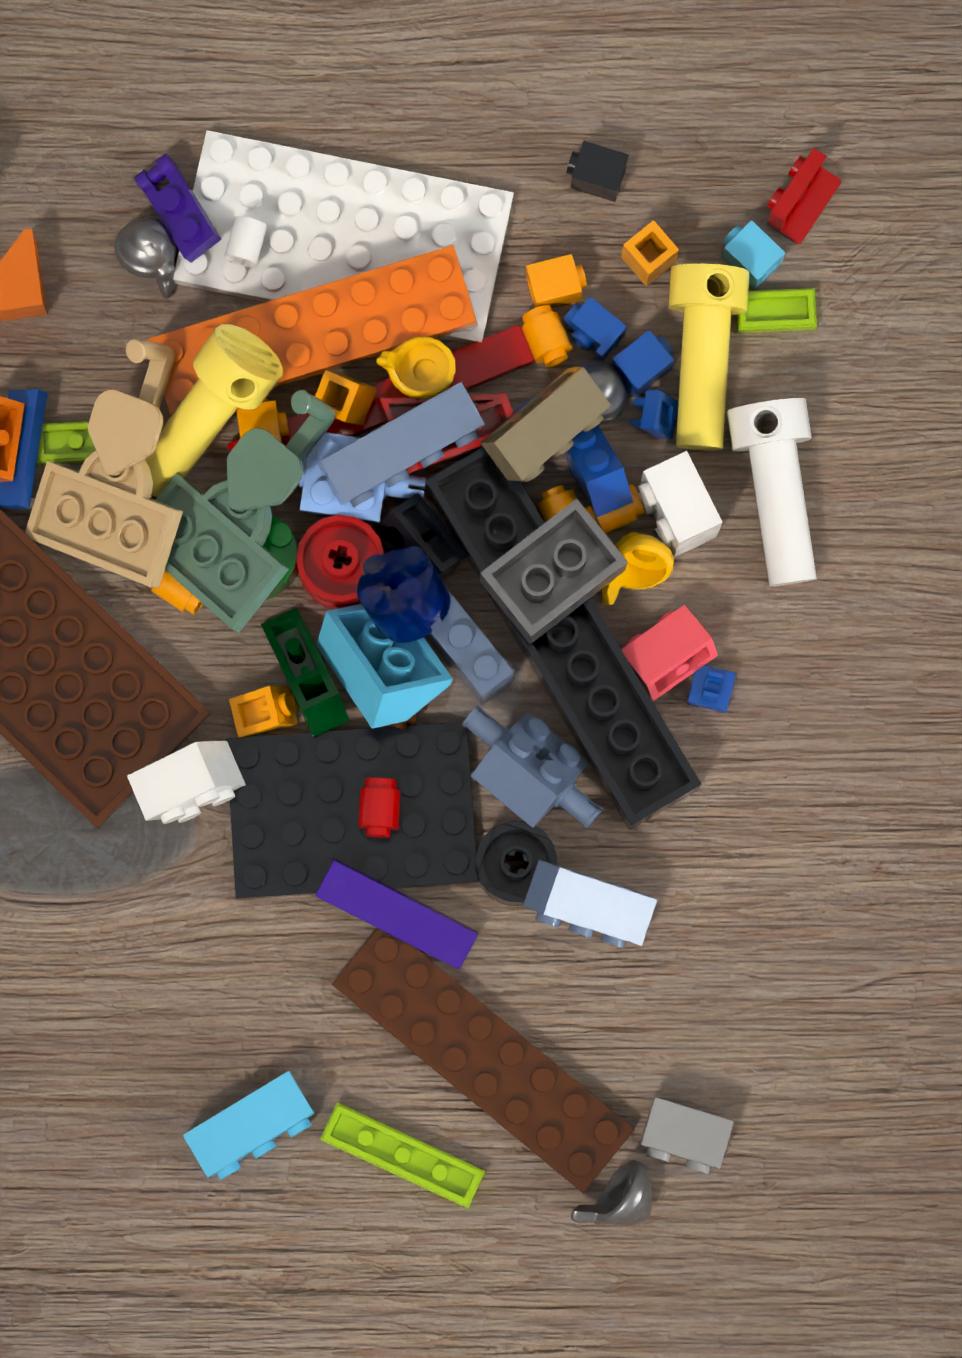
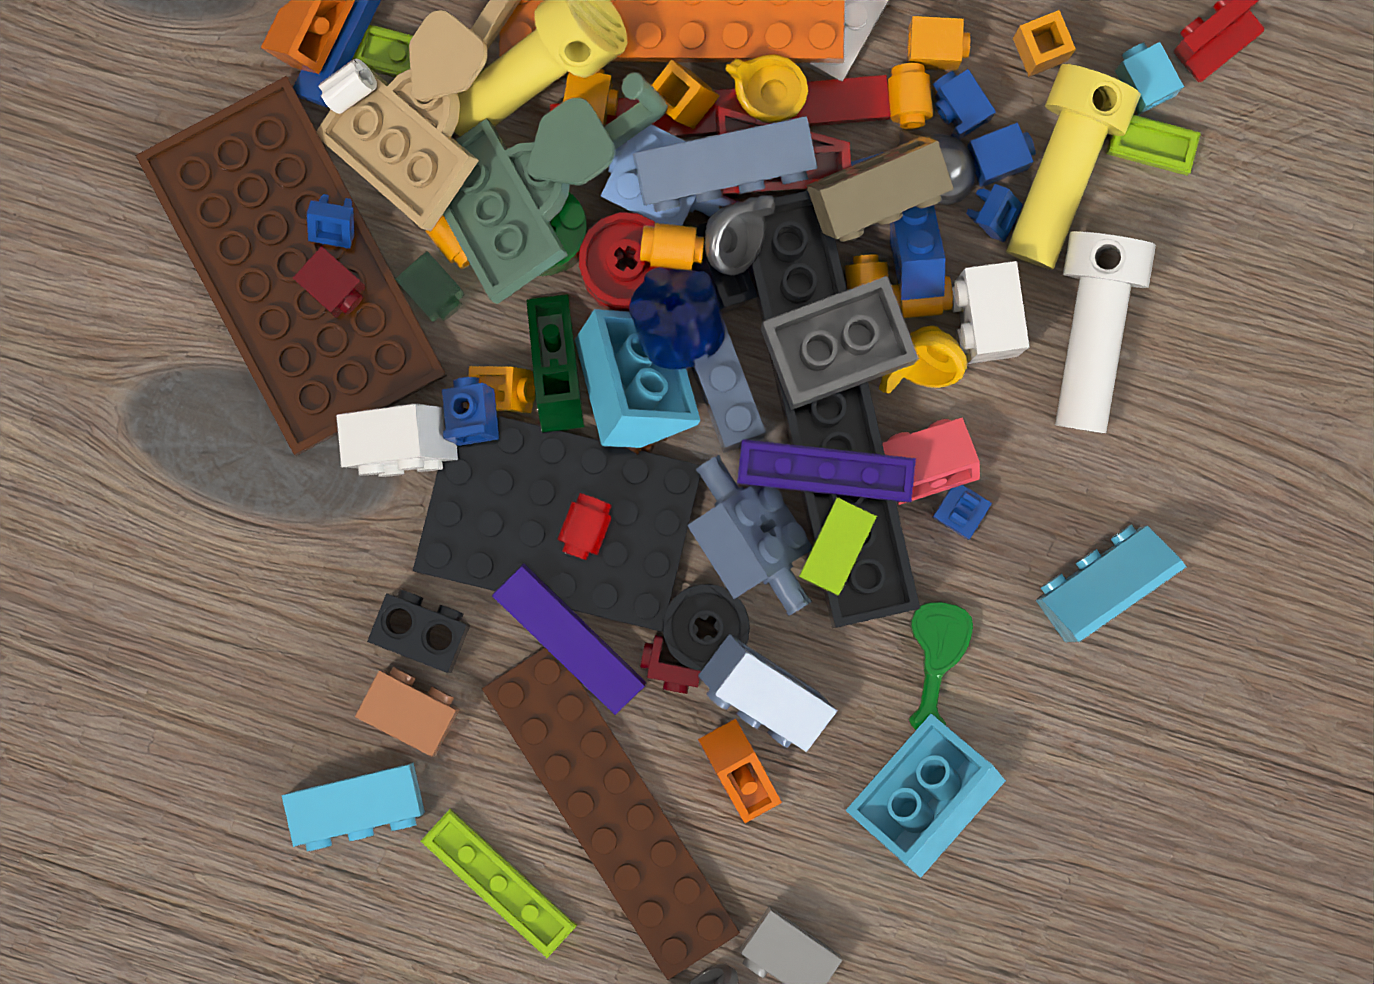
camera: 15 degrees right, 5 degrees up
none -> dark red brick [293,246,365,318]
none -> blue tile [307,194,354,248]
none -> white piece [318,58,377,114]
none -> nougat brick [355,666,460,757]
none -> black brick [367,589,470,673]
none -> clear green brick [395,251,465,323]
none -> blue brick [442,377,499,446]
none -> light orange brick [640,223,704,271]
none -> dark red bracket [640,635,701,694]
none -> orange slope [698,718,782,823]
none -> flat silver hat [705,196,775,275]
none -> dark purple tile [737,439,916,503]
none -> lime tile [799,498,877,596]
none -> medium azure slope [845,714,1006,878]
none -> green piece [909,602,973,730]
none -> medium azure slope [1036,524,1186,642]

